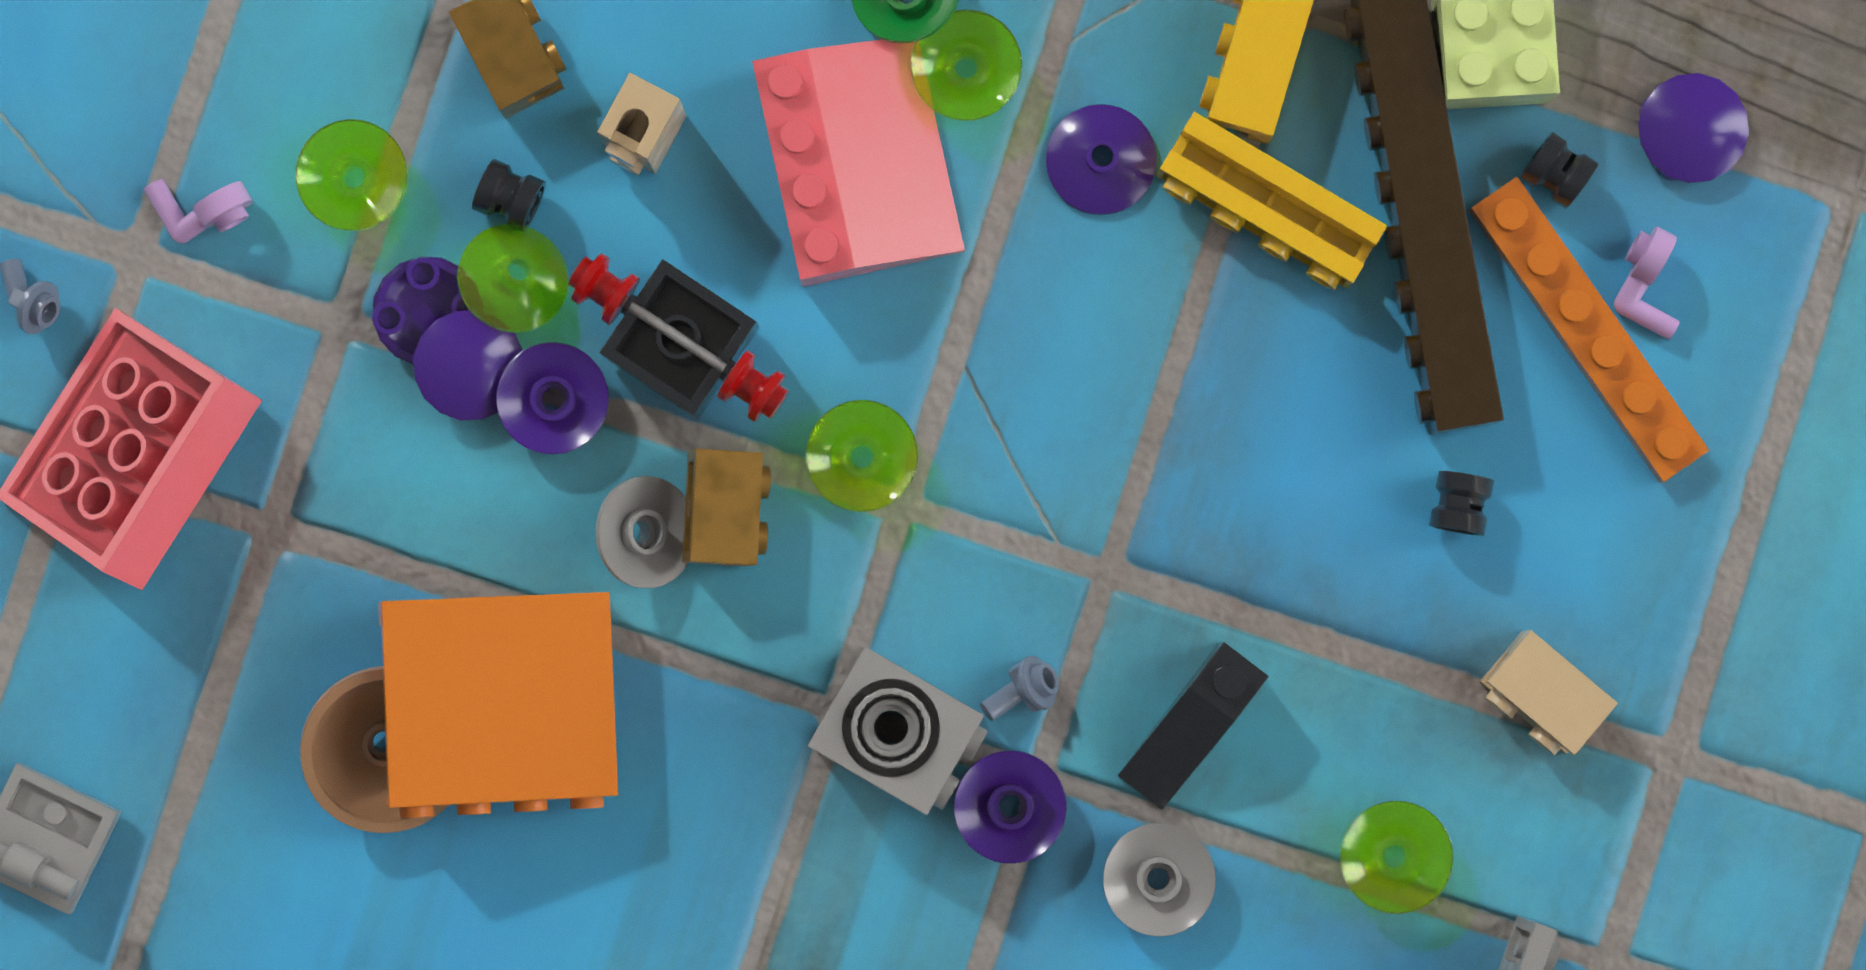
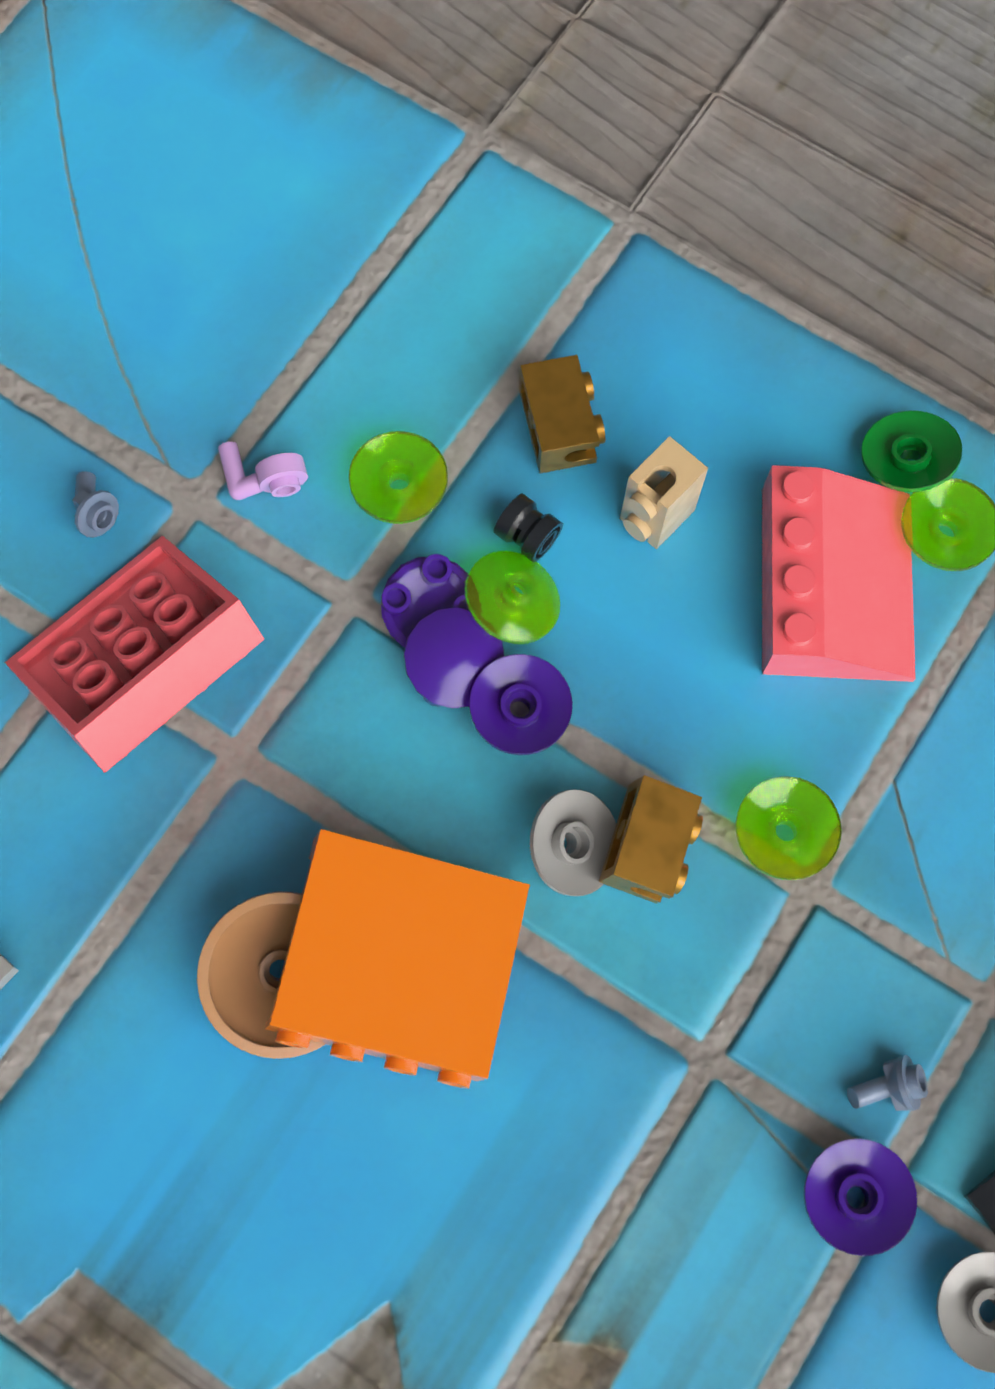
camera: 15 degrees right, 15 degrees down
black brick [568,253,789,422] -> none
light grey brick [808,647,988,815] -> none

